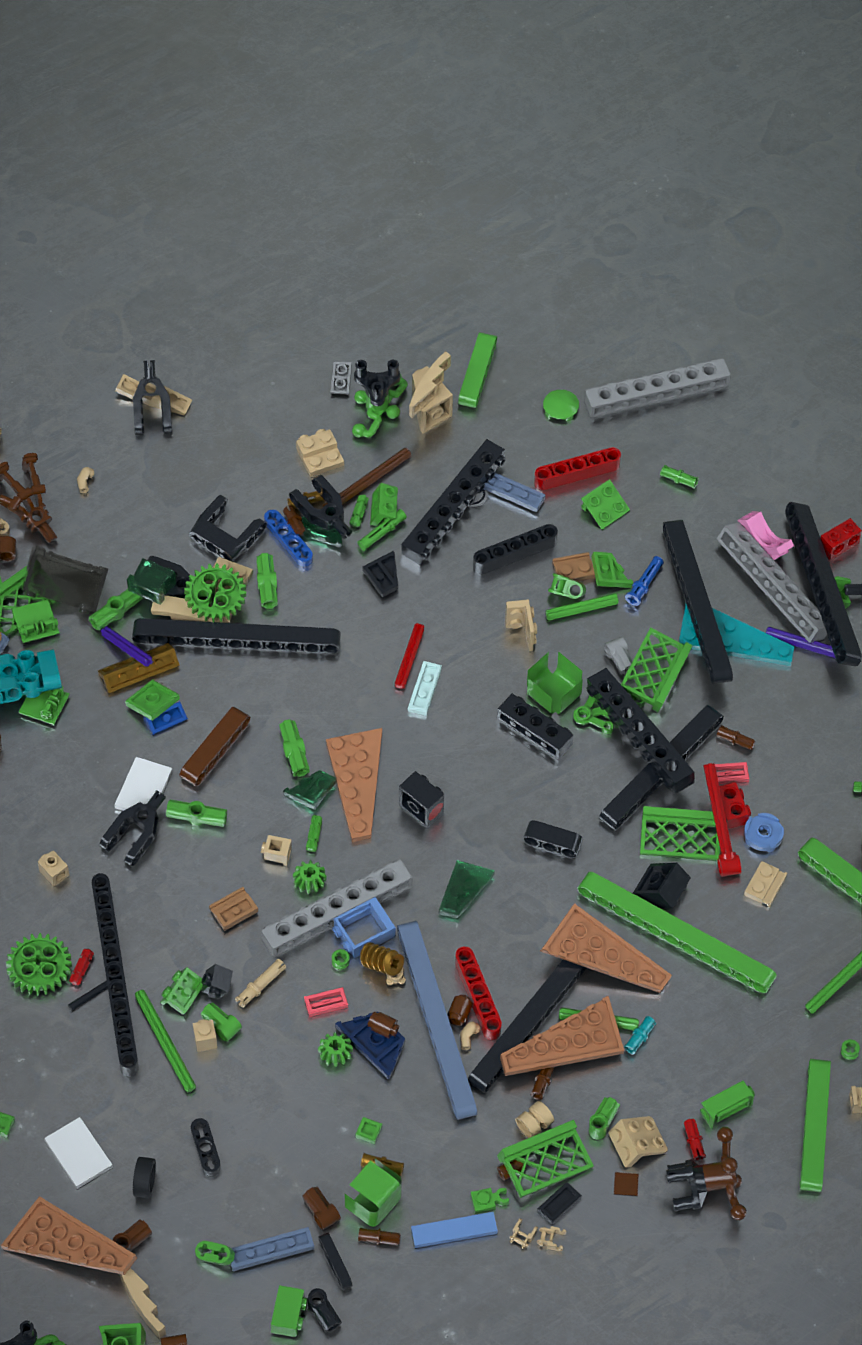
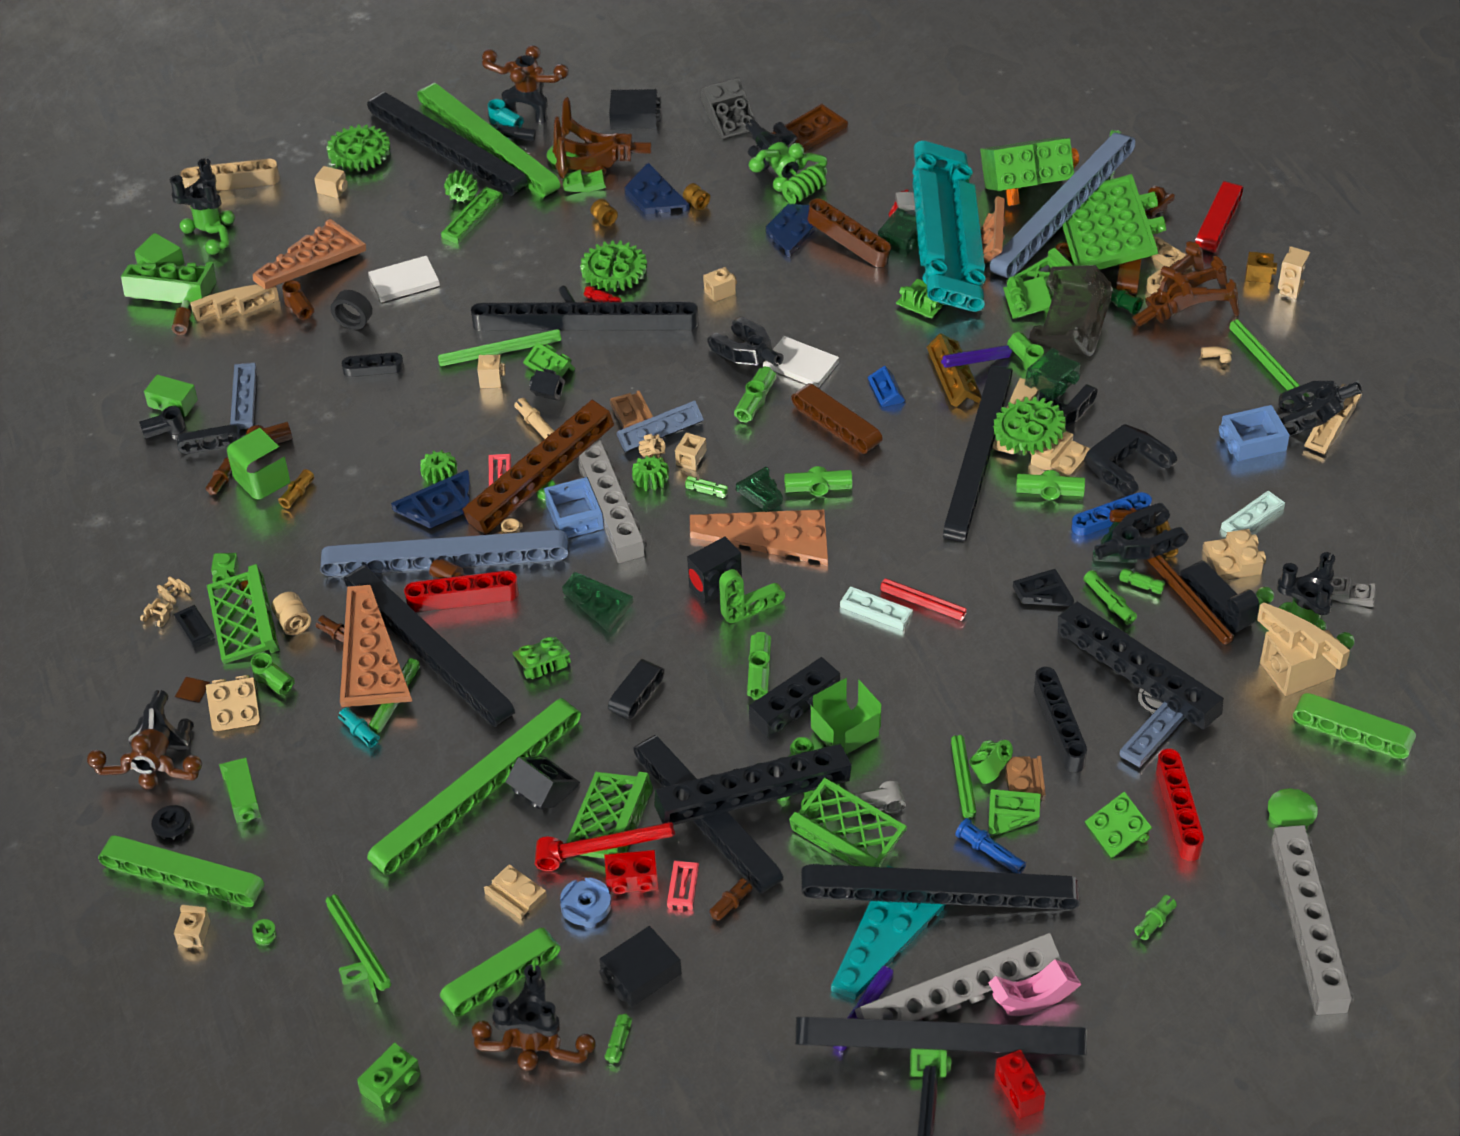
camera: 105 degrees right, 10 degrees down
bright green tile [125,679,180,721] -> none
bright green beam [195,1241,235,1266] -> none
bright green piece [201,1002,242,1042] -> none
bright green tile [355,1117,382,1144] -> none
pearl gold piece [360,942,404,976] -> none
reddish brown brick [368,1012,400,1038] -> none
bright green bracket [370,483,398,526] -> none
medium blue tile [411,1212,498,1248] -> none
tan arm [460,1021,481,1050] -> none
tan bracket [505,599,537,651] -> none
nougat wing [540,903,672,993] -> none
red axle [684,1119,706,1161] -> none
none -> black gear [151,805,192,840]
none -> reddish brown brick [462,399,614,535]
none -> bright green hinge [512,637,571,680]
none -> black brick [599,925,682,1007]
none -> sand blue plate [616,401,704,453]
none -> tan gear [639,434,666,459]
none -> bright green beam [719,569,786,623]
none -> bright green piece [747,632,771,700]
none -> dark green pin [1087,275,1143,315]
none -> black beam [1180,560,1259,633]
none -> medium blue window [1219,405,1289,461]
none -> light aqua tile [1221,490,1285,532]
none -> bright green axle [1229,319,1310,397]

